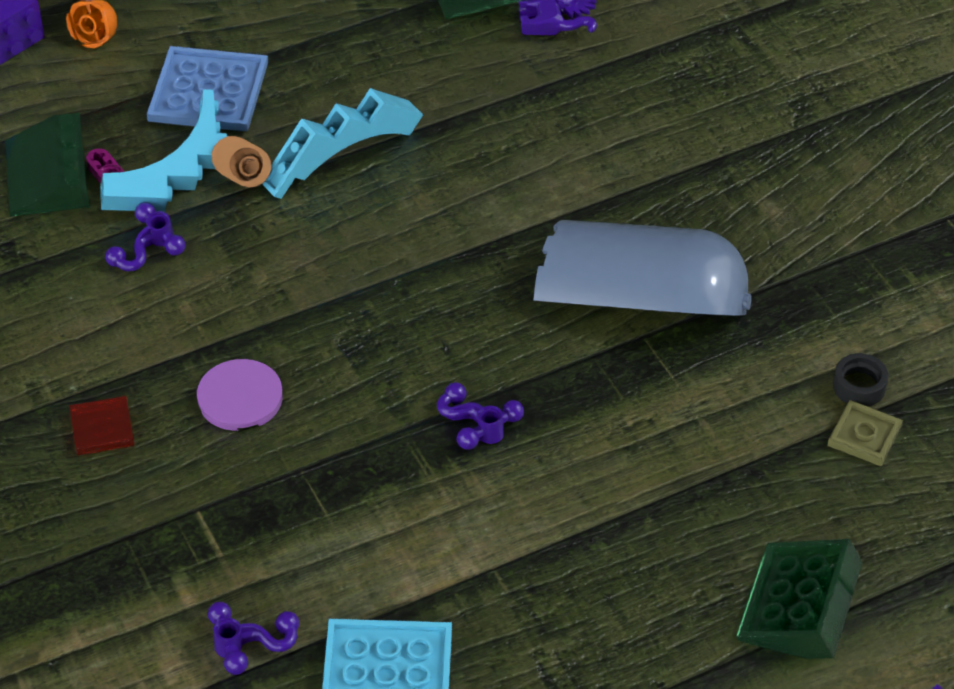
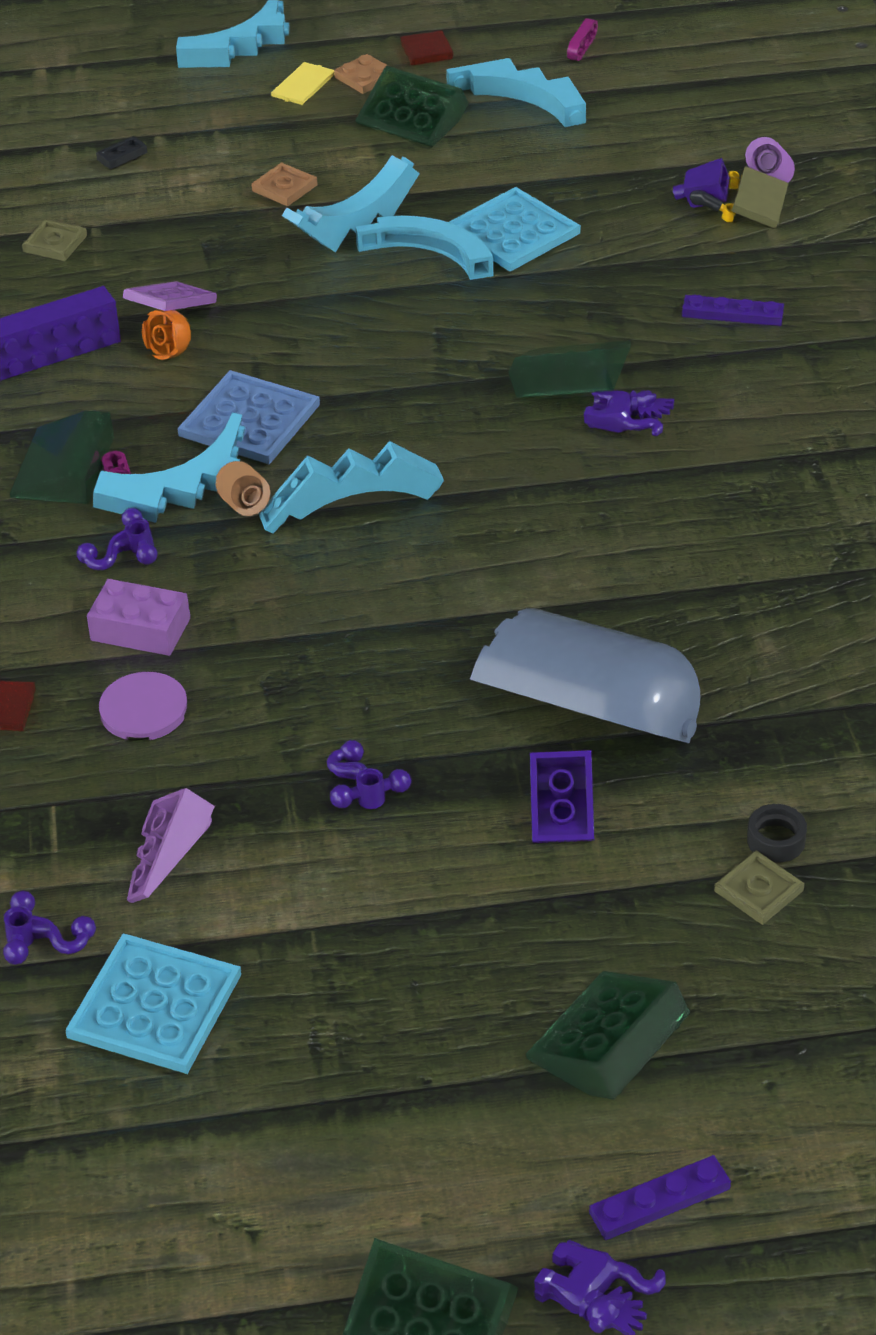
camera: 20 degrees right, 5 degrees down
none -> medium lavender brick [87,579,190,656]
none -> medium lavender wedge [127,788,214,903]
none -> dark purple slope [530,750,594,843]

